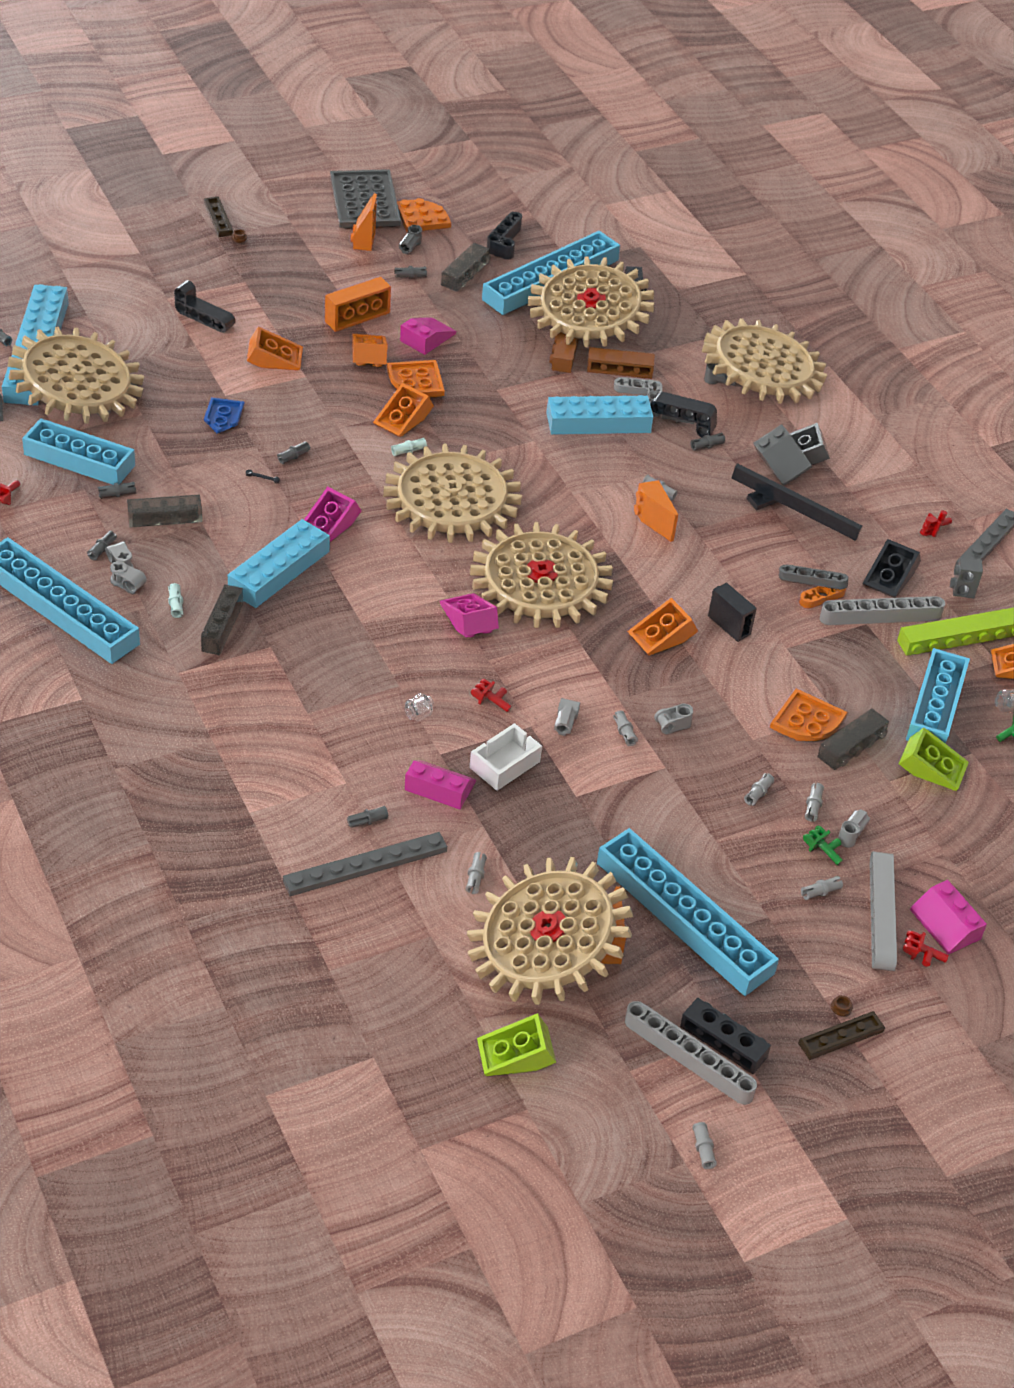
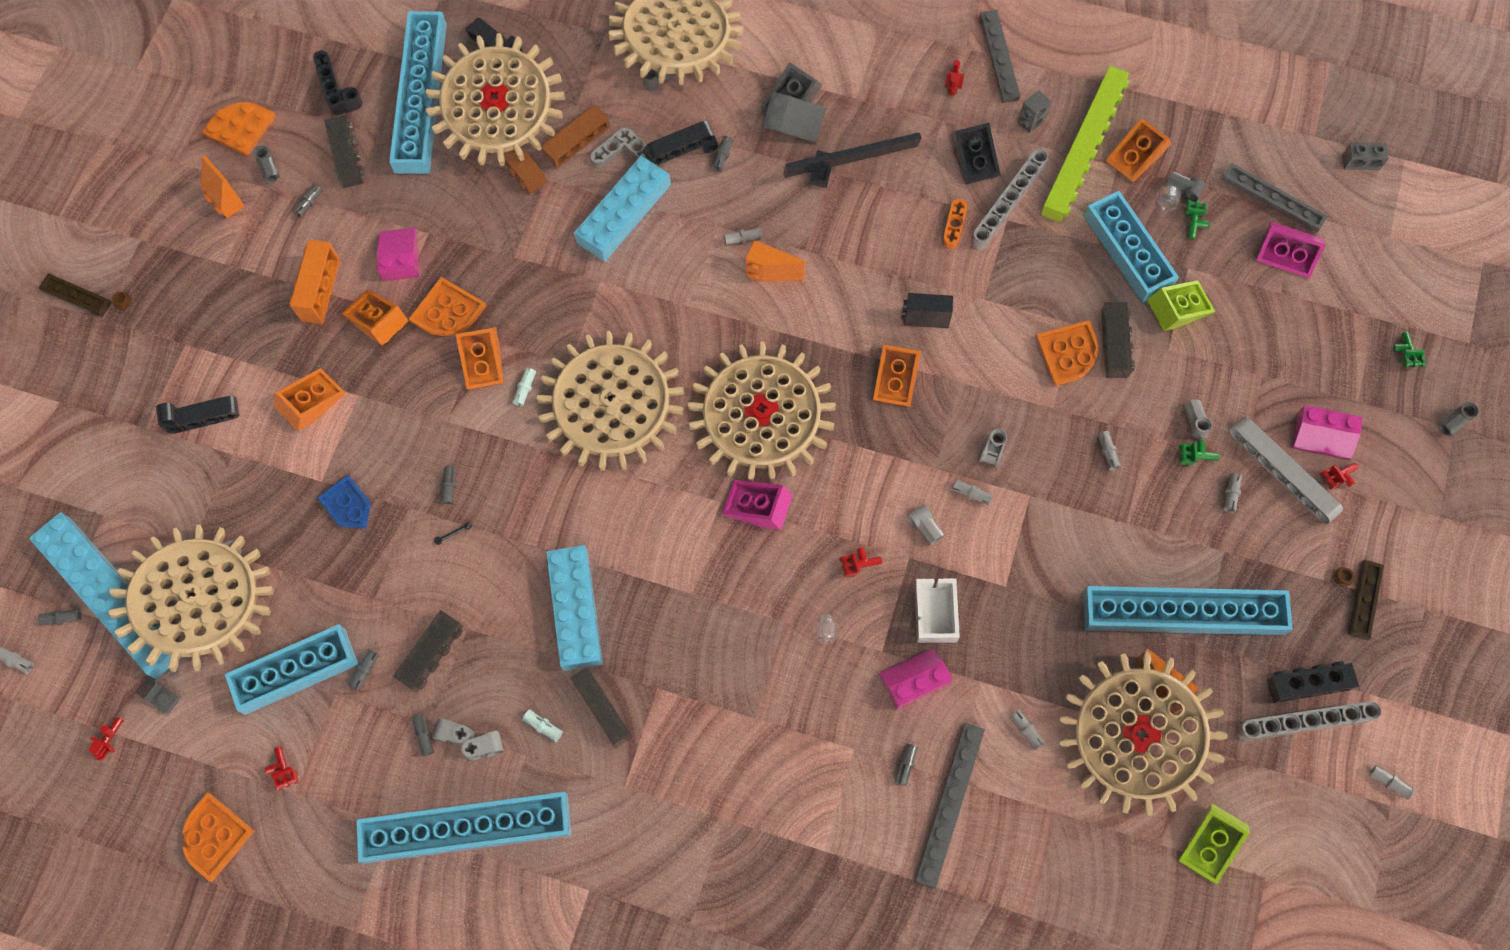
camera: 40 degrees left, 25 degrees up
dark pink slope [304,486,362,542] -> none
dark grey plate [330,169,401,228] -> none
dark grey beam [779,565,849,589] -> none
light grey pin [805,783,824,822] -> none

